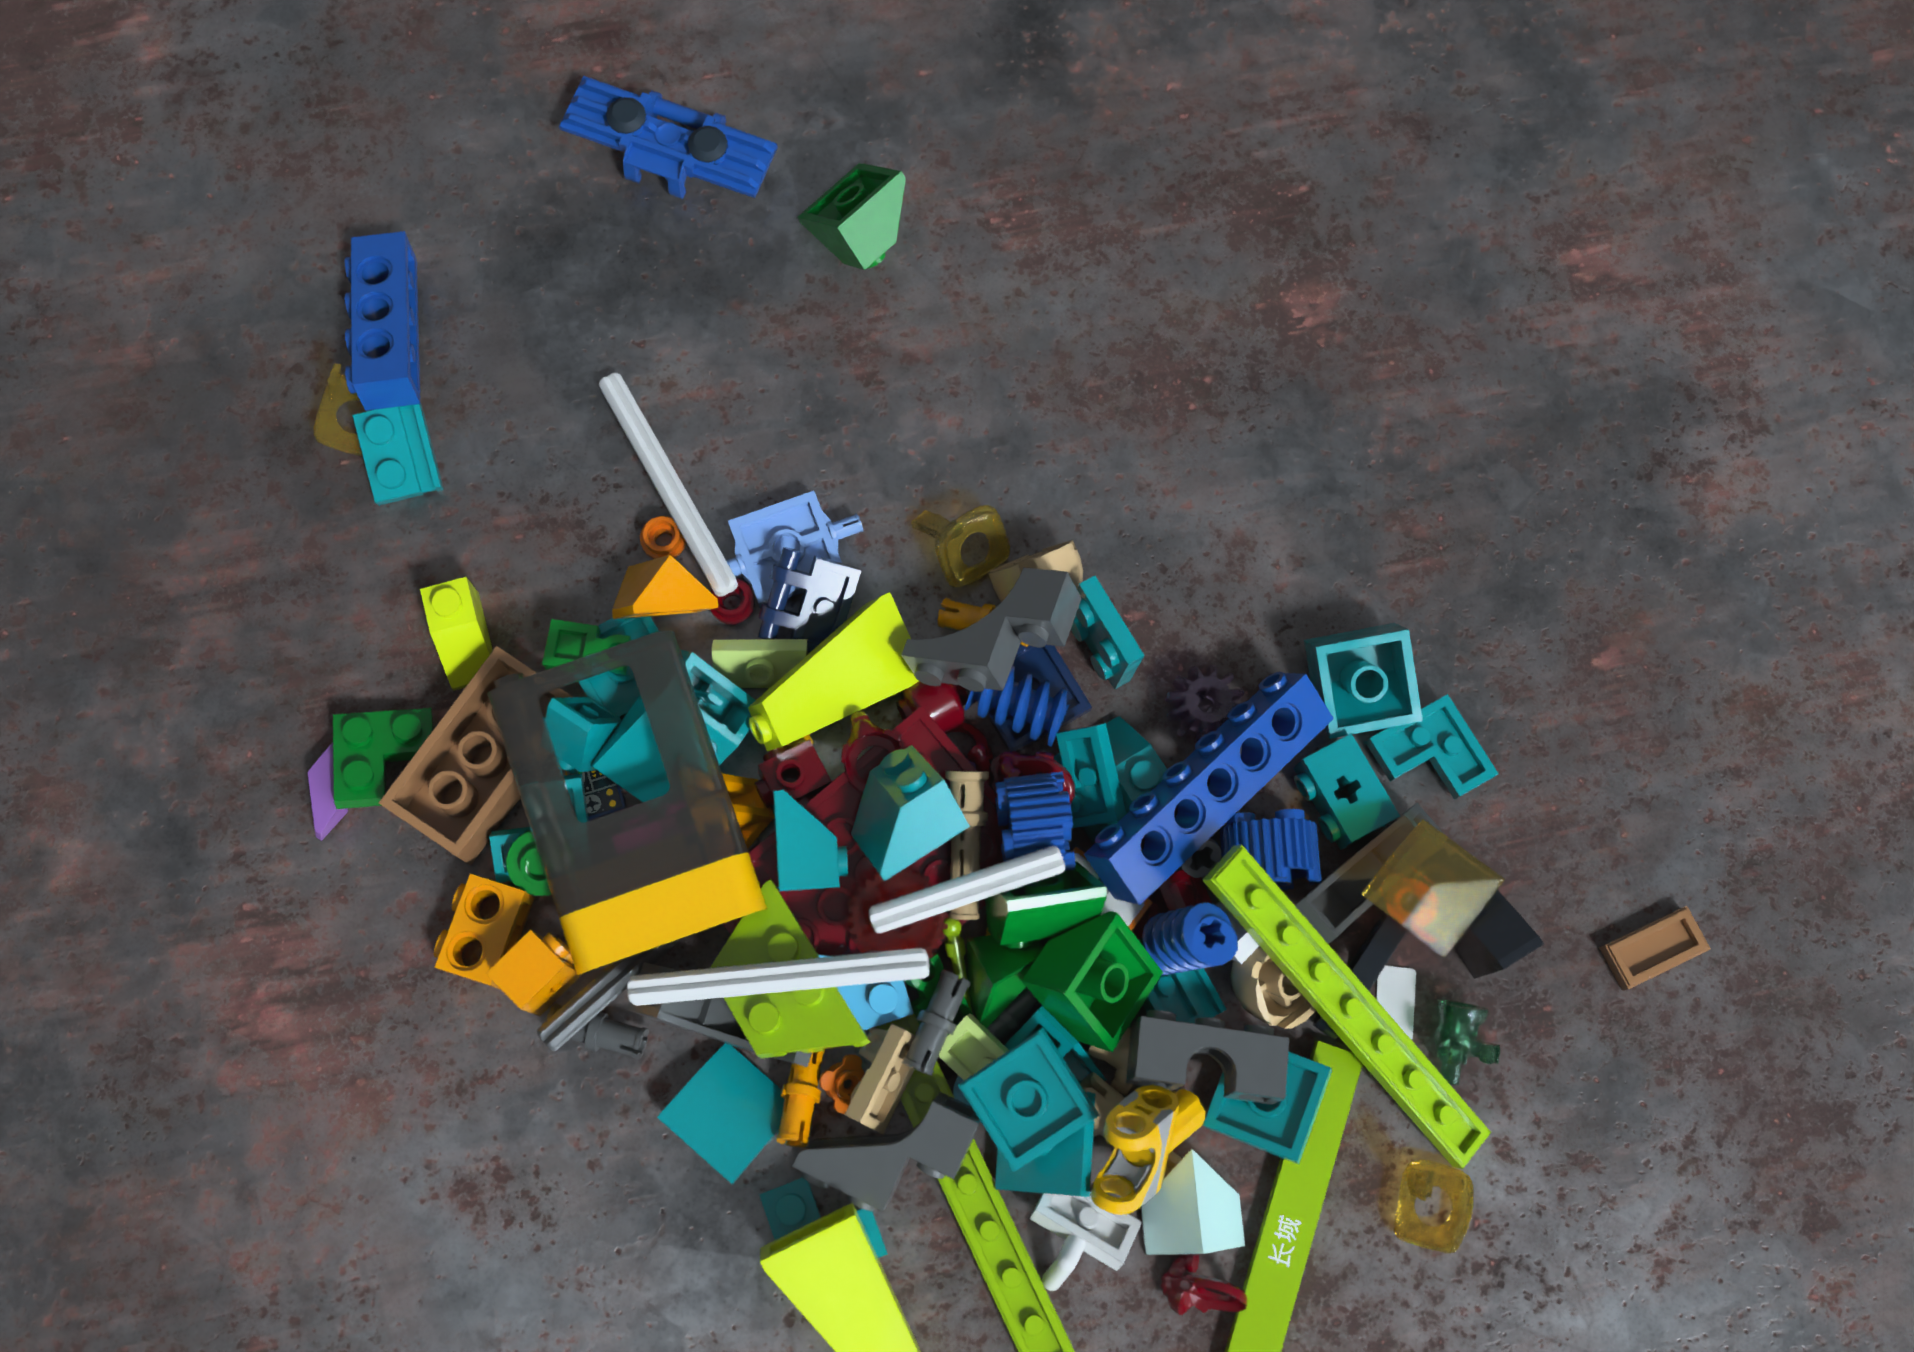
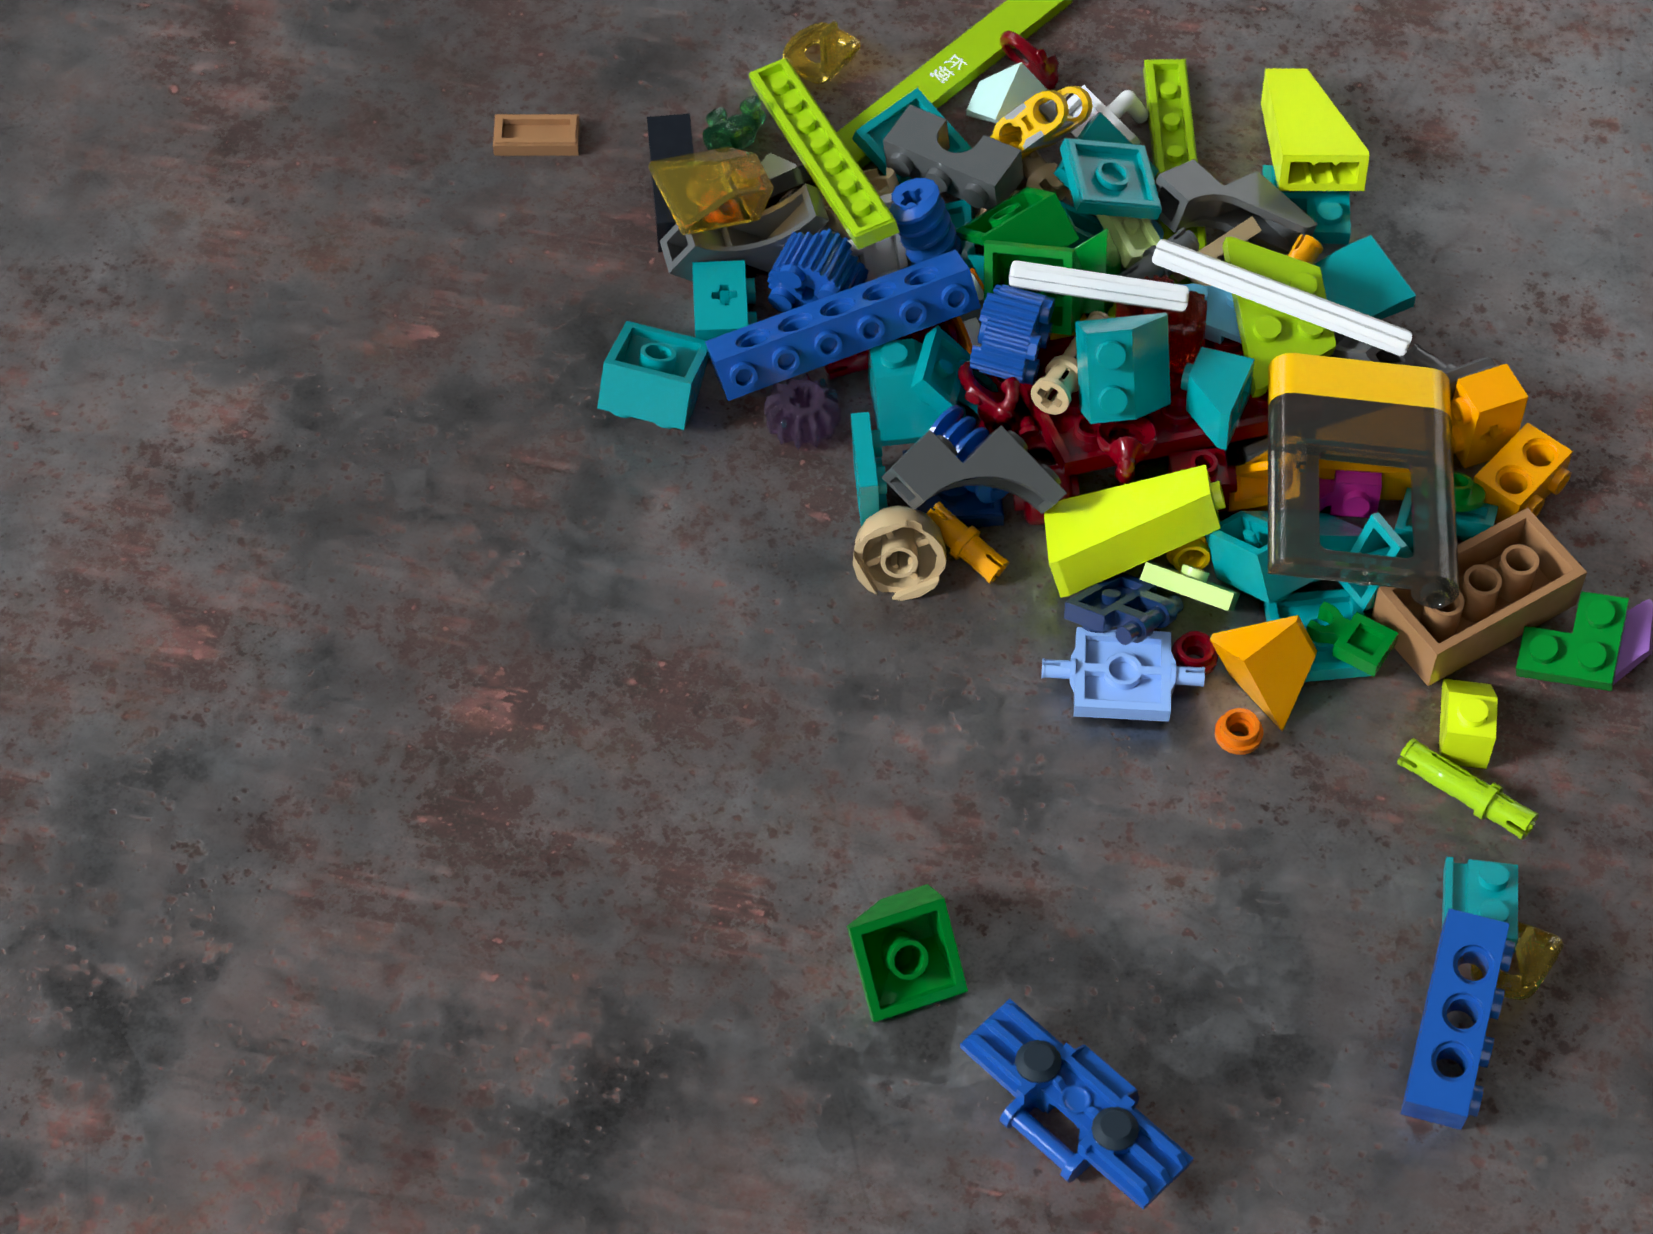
camera: 150 degrees left, 20 degrees down
white axle [599,372,738,597] -> none
clear yellow piece [911,505,1010,588] -> none
teal plate [1365,694,1499,800] -> none
none -> lime pin [1397,738,1539,840]

